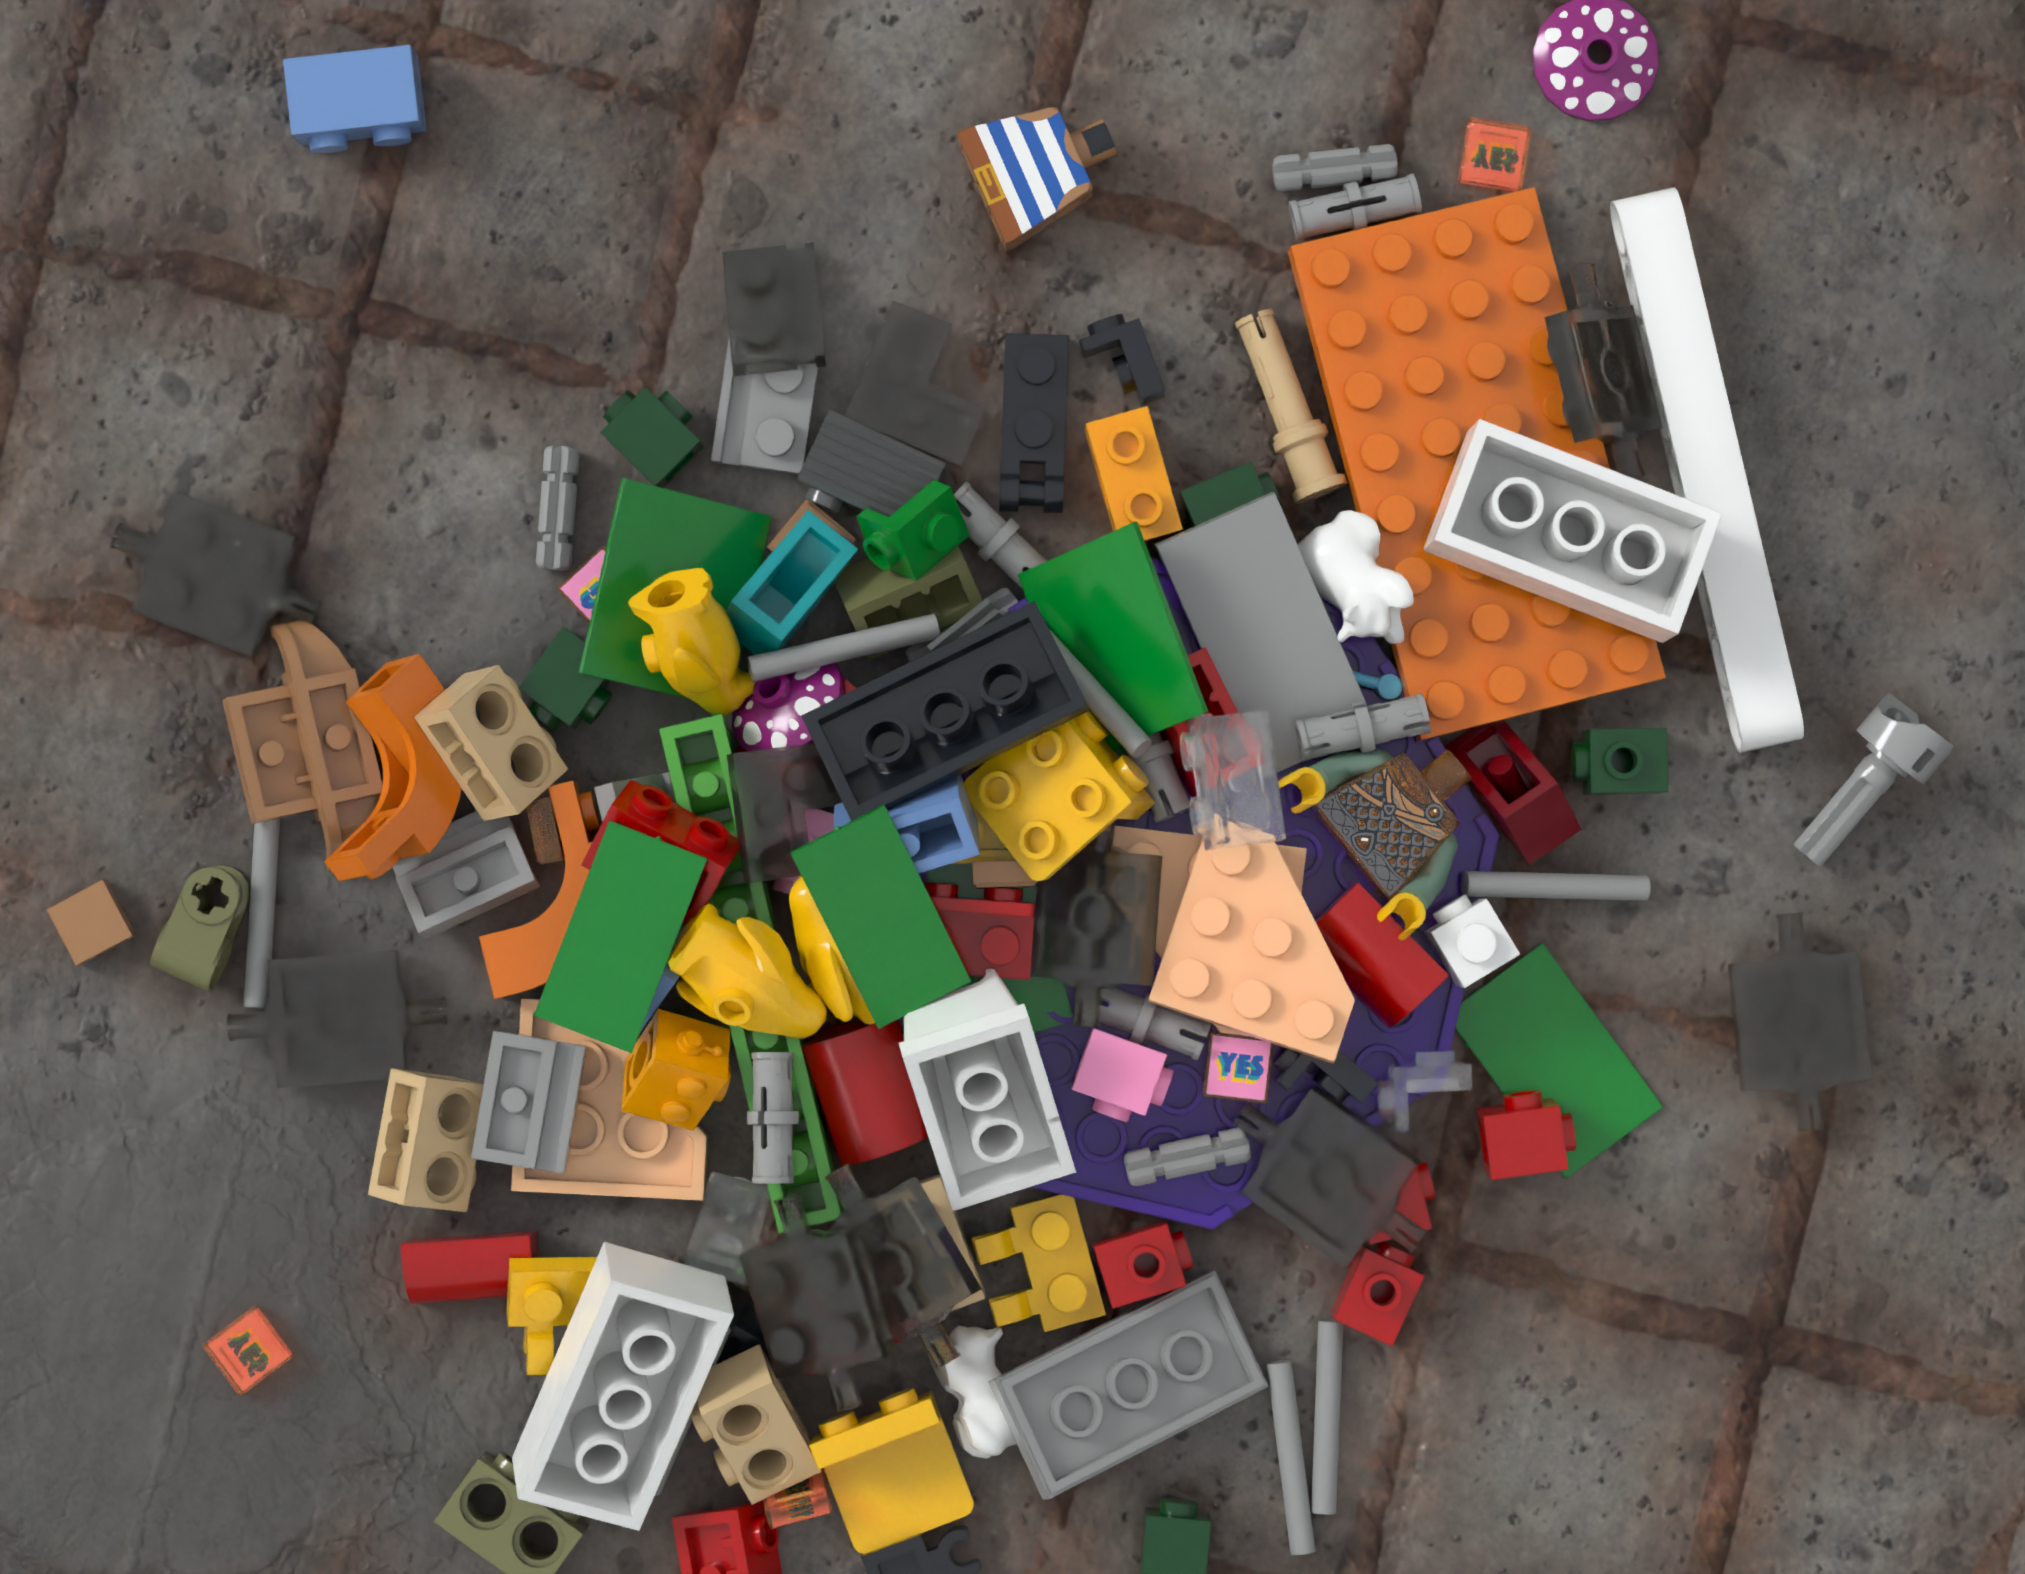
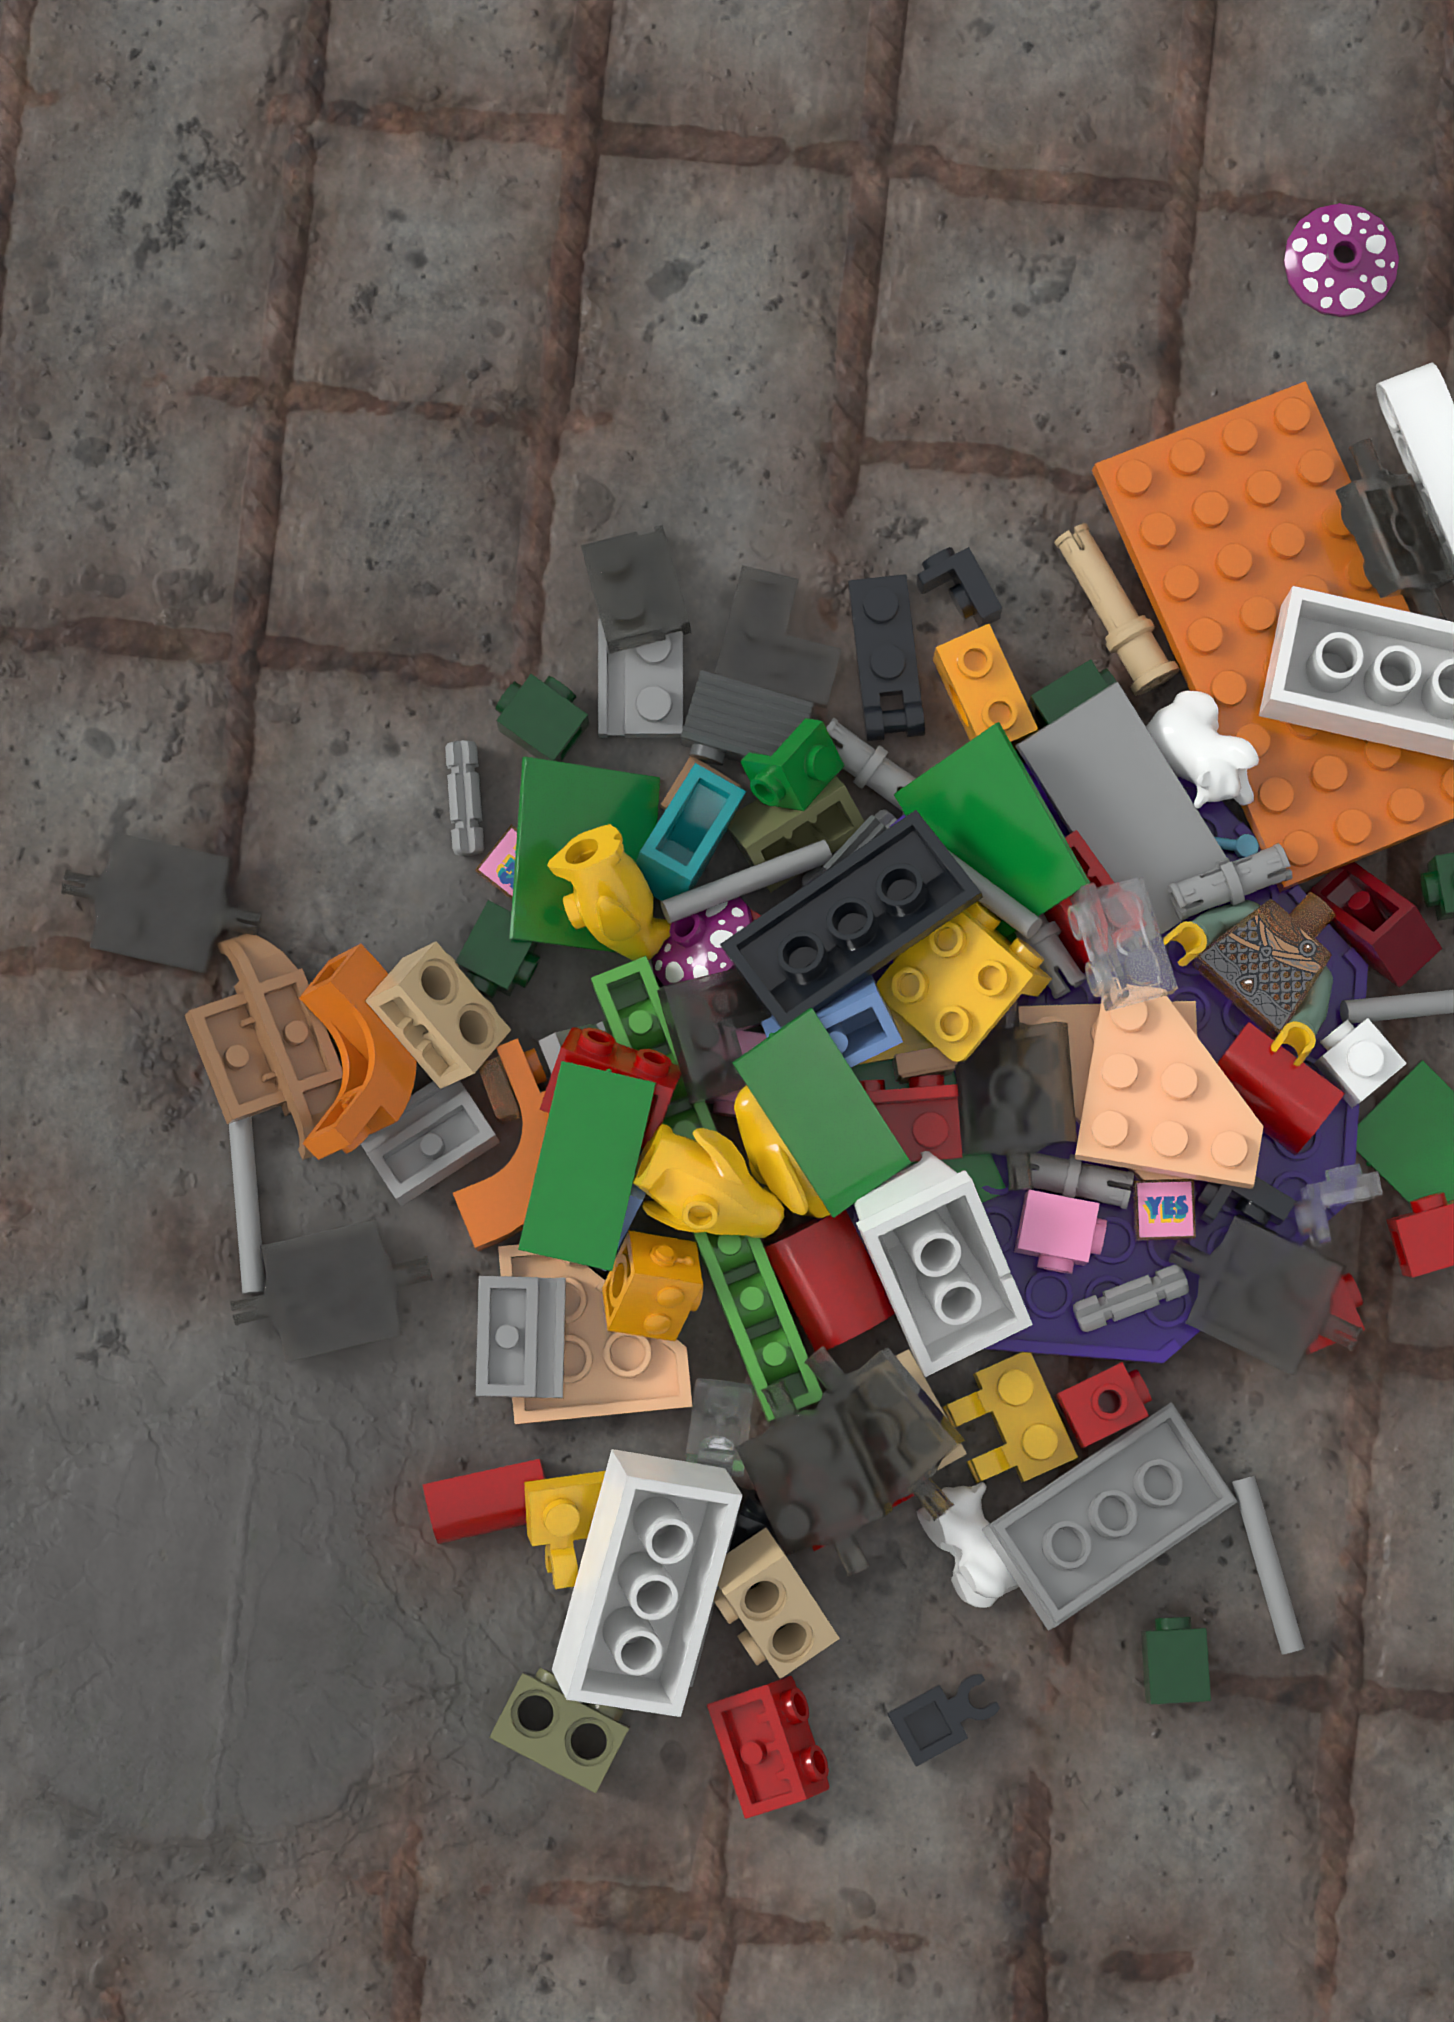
camera: 10 degrees left, 5 degrees down
medium nougat tile [46,879,136,966] -> none
olive piece [150,865,250,992] -> none
clear orange tile [202,1305,294,1396] -> none
medium blue brick [283,45,427,153] -> none
tan brick [368,1068,484,1212] -> none
light grey pin [747,1052,799,1184] -> none
clear orange tile [763,1468,833,1530] -> none
yellow bracket [809,1388,974,1554] -> none
torso [957,107,1117,252] -> none
light grey axle [1272,144,1398,192] -> none
light grey pin [1288,173,1422,241] -> none
light grey bar [1311,1320,1344,1515] -> none
red brick [1329,1241,1425,1346] -> none
clear orange tile [1457,117,1532,192] -> none

